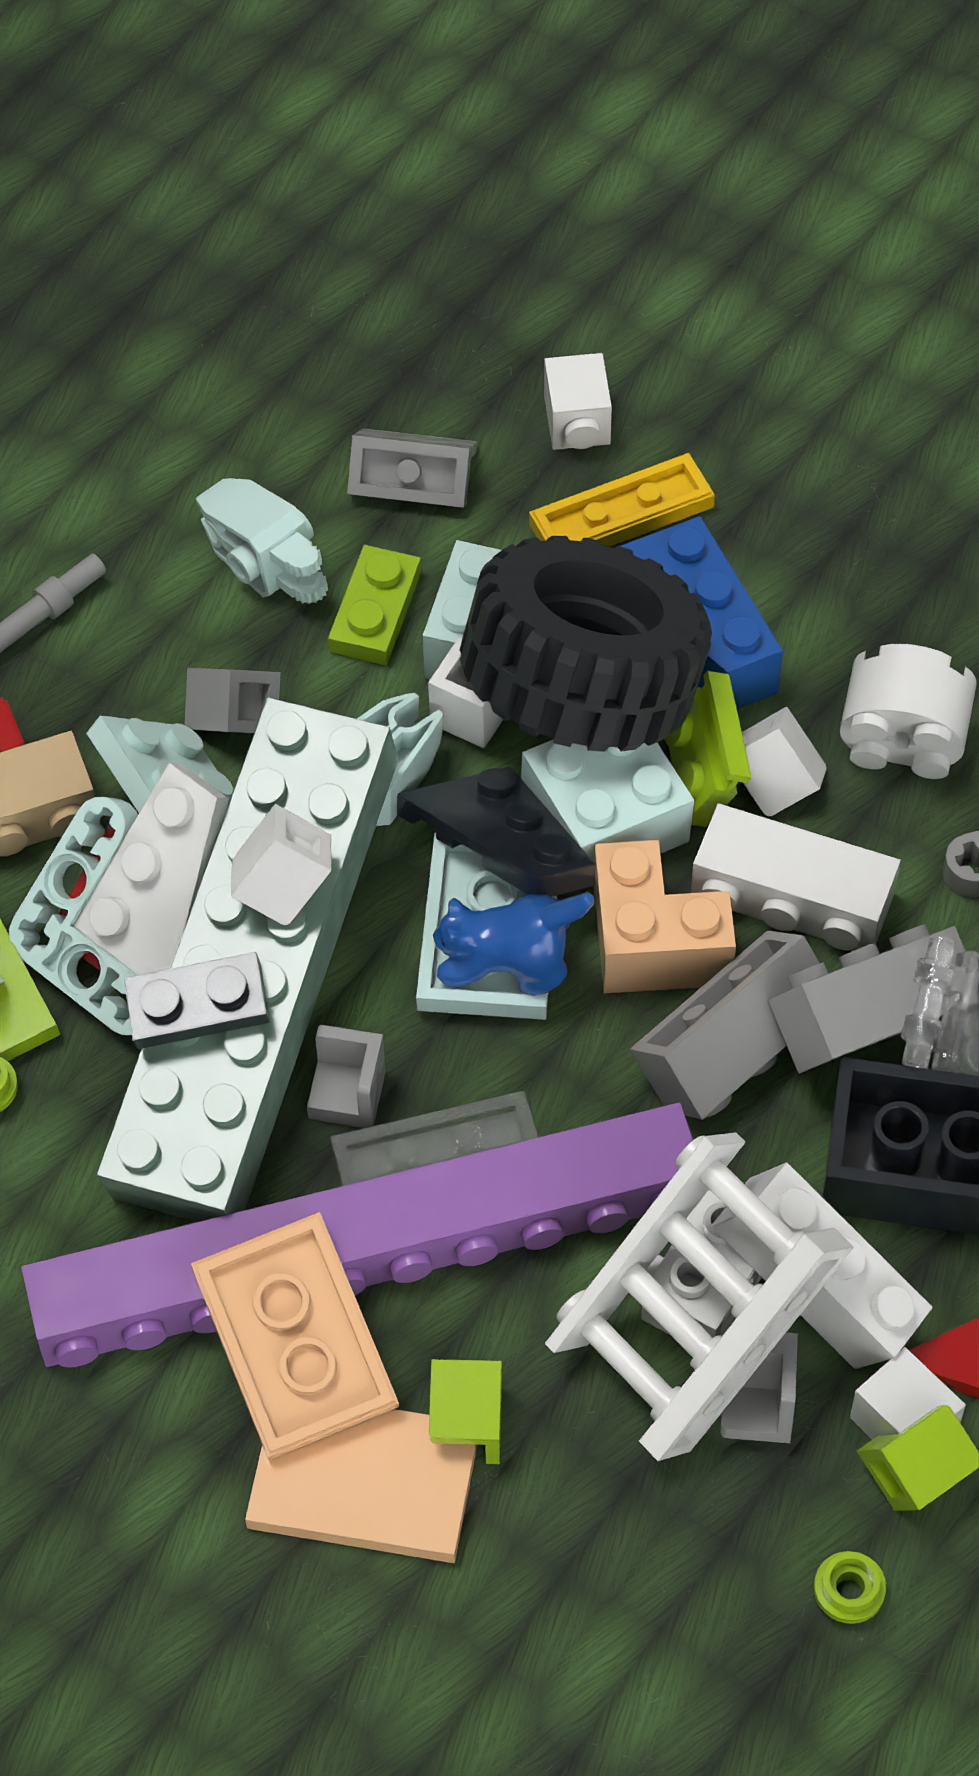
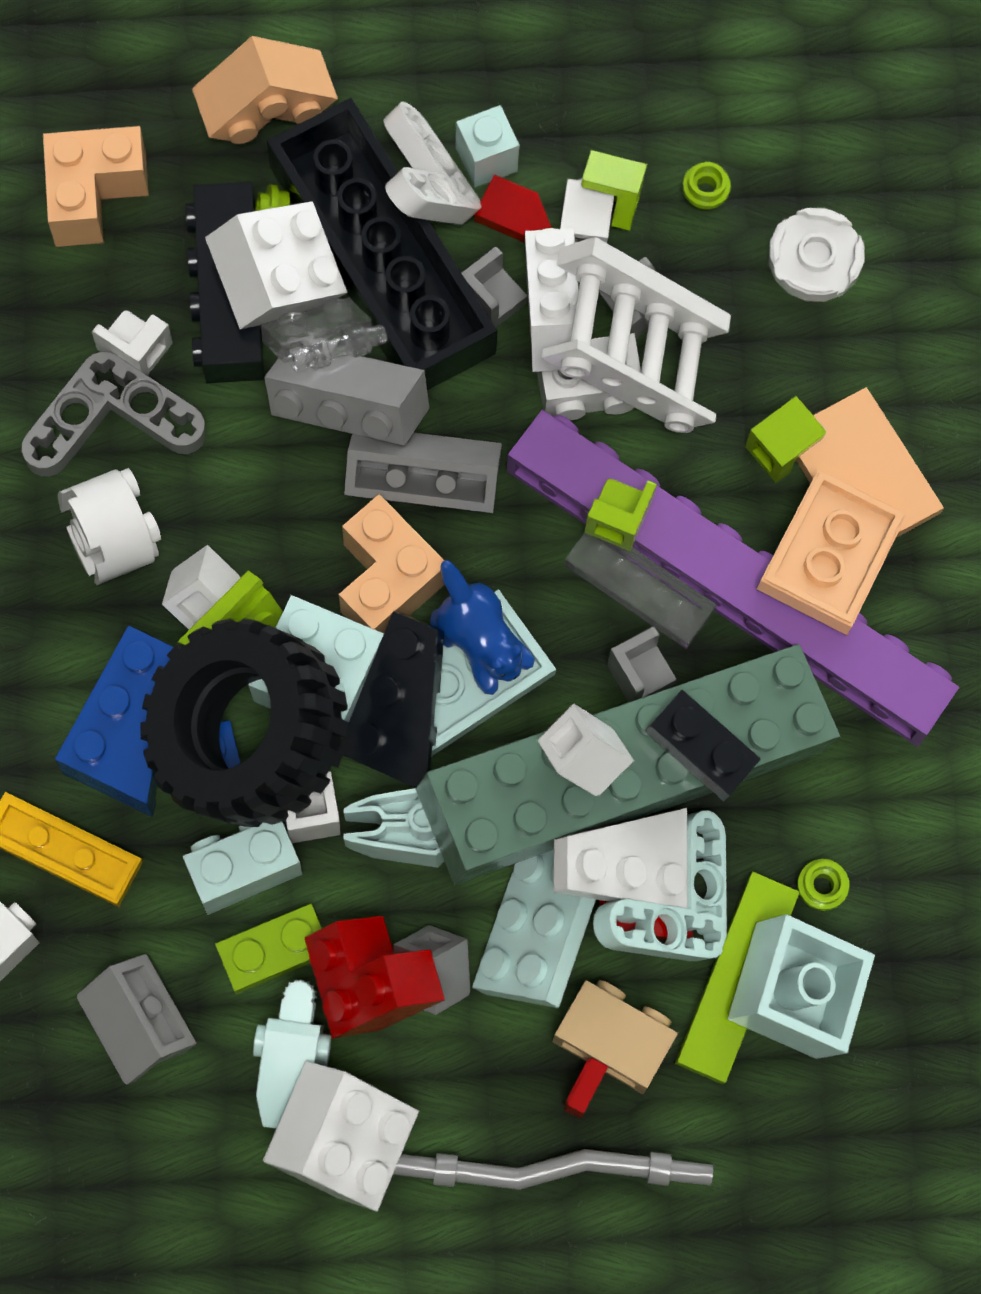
camera: 135 degrees left, 15 degrees up
white brick [691,803,901,950] -> none
none -> white brick [263,1061,419,1211]
none -> red brick [304,916,445,1039]
none -> light grey panel [462,247,528,327]
none -> lime panel [584,479,657,552]
none -> white tile [768,208,864,302]

